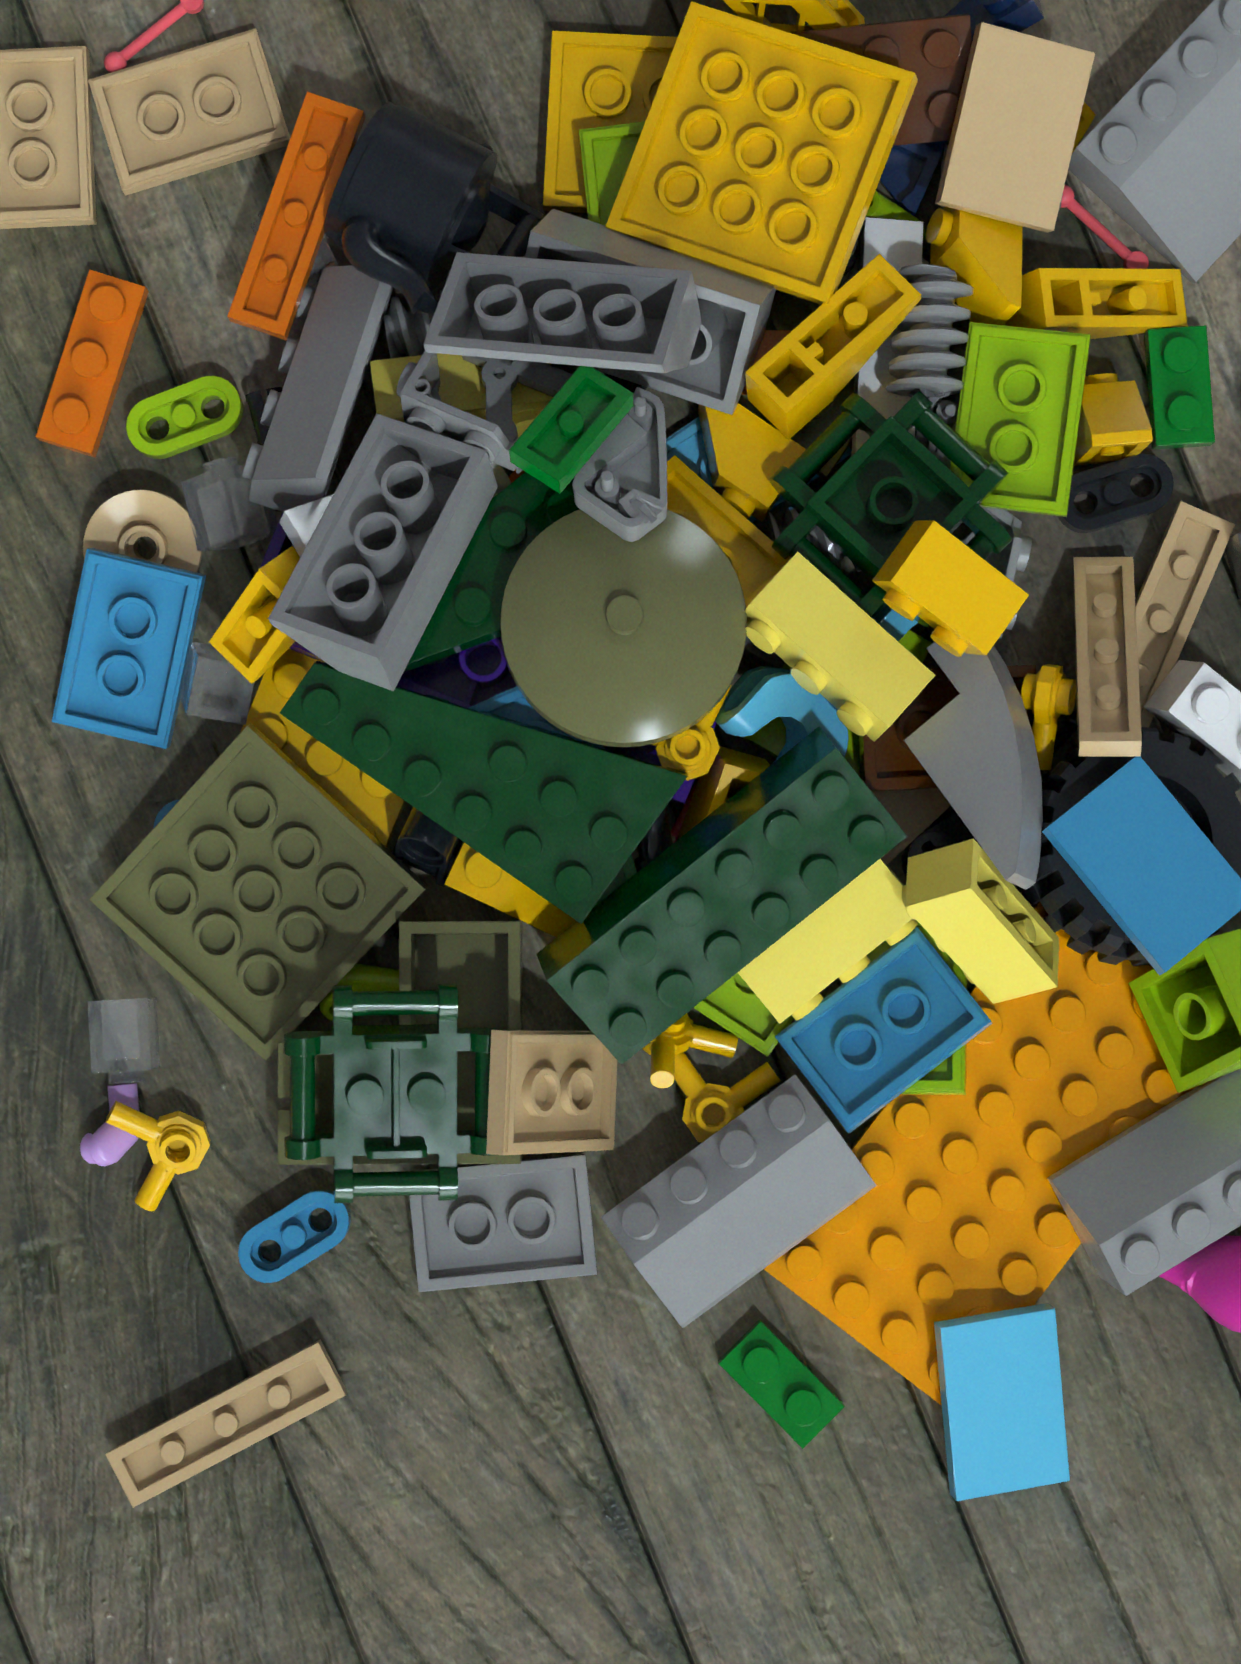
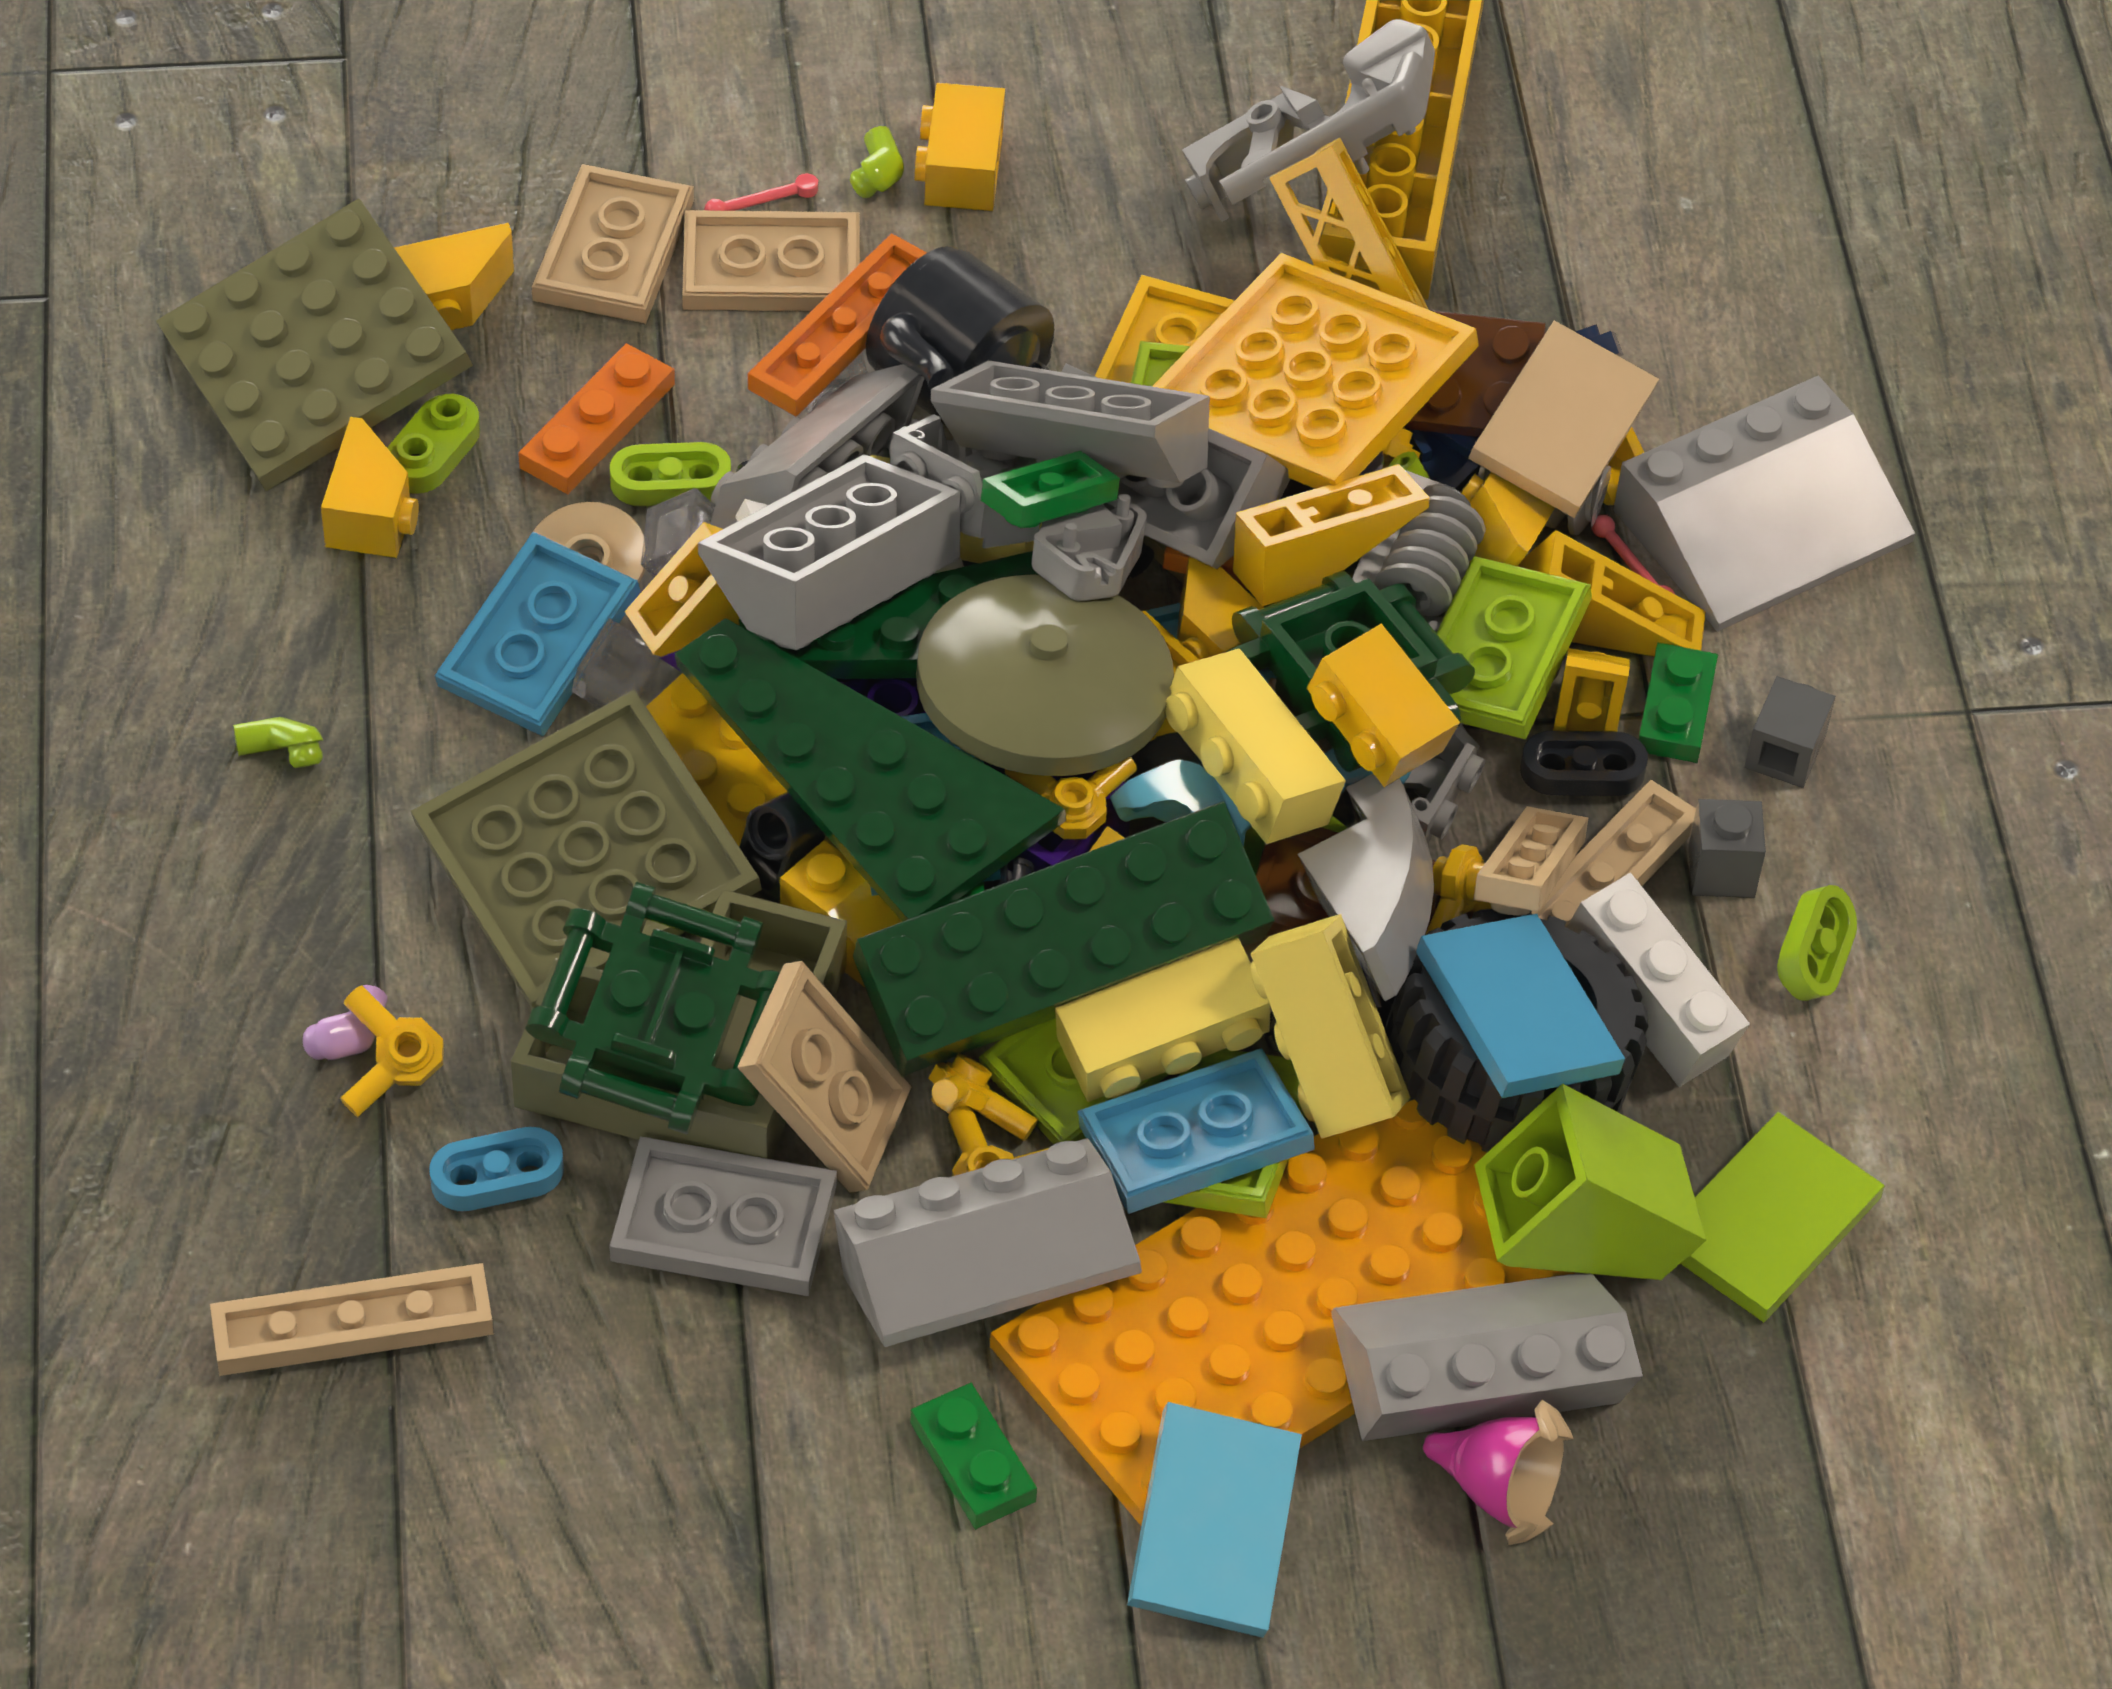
camera: 15 degrees right, 35 degrees down
clear brick [87,997,160,1084] -> none

